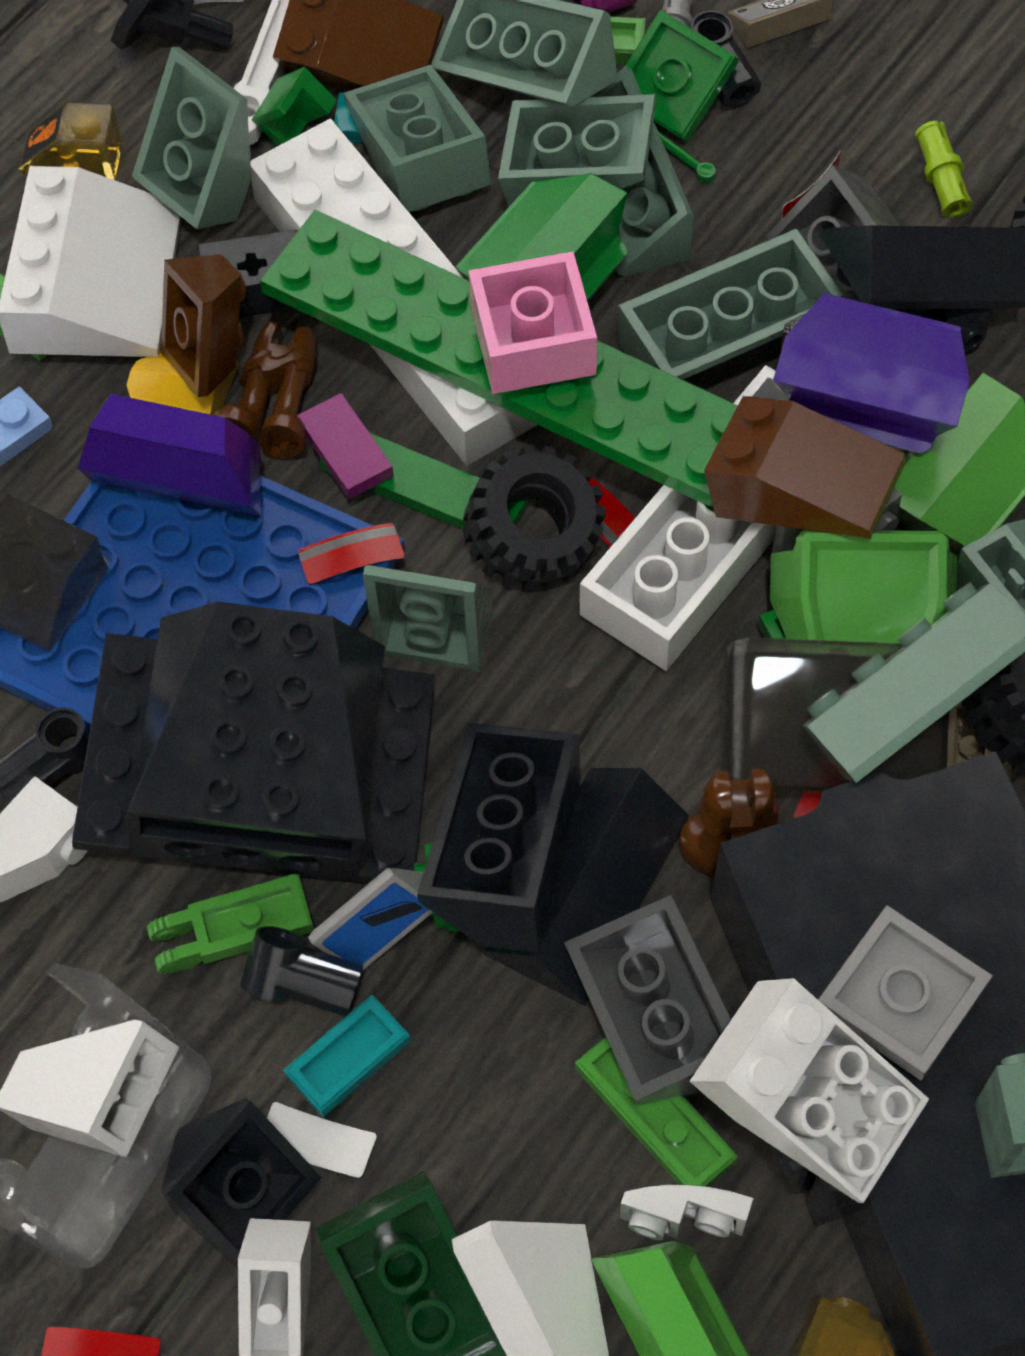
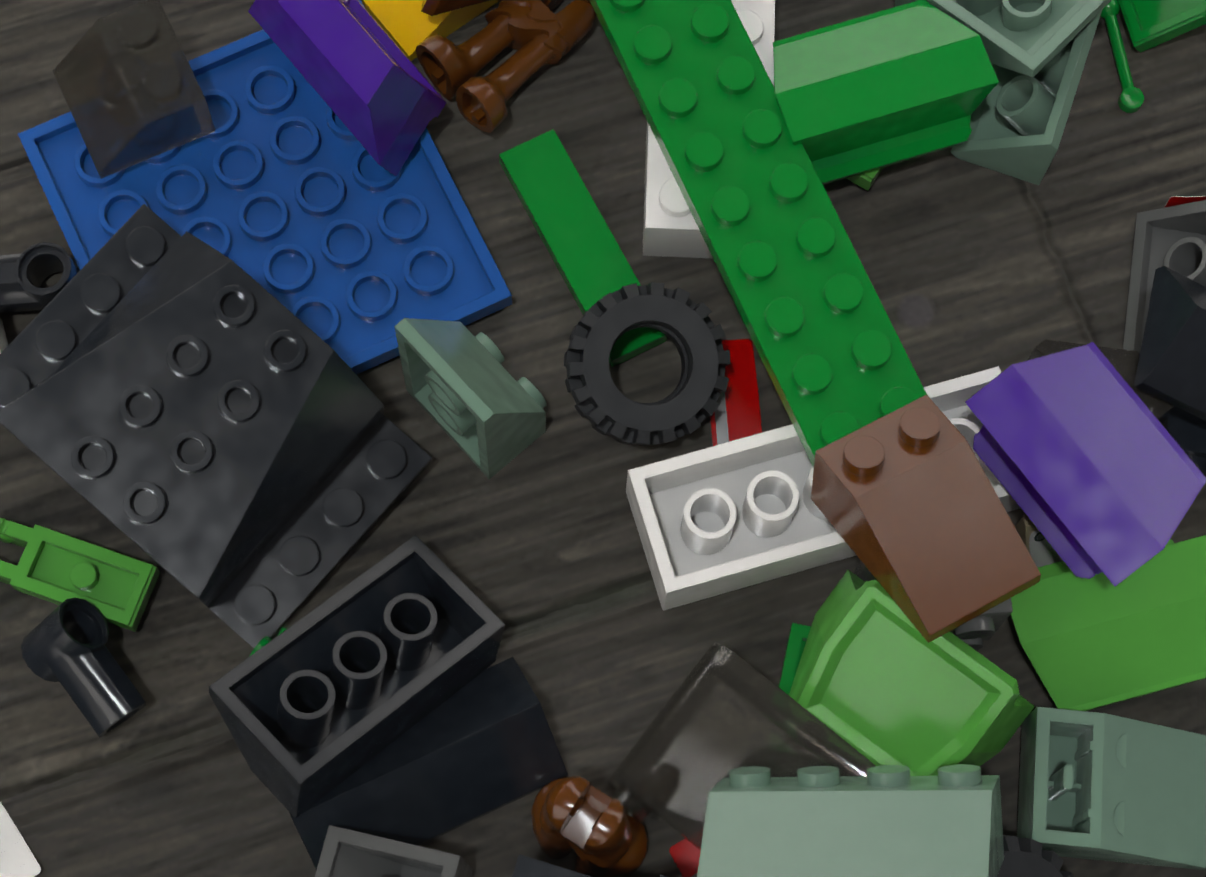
camera: 30 degrees right, 10 degrees up
teal tile [283,995,411,1118] -> none
magenta tile [297,393,394,499] -> none
red sticker [298,523,405,584] -> none
slope [308,868,433,971] -> none
bright pink brick [469,251,597,394] -> none
sand green slope [617,229,845,380] -> none

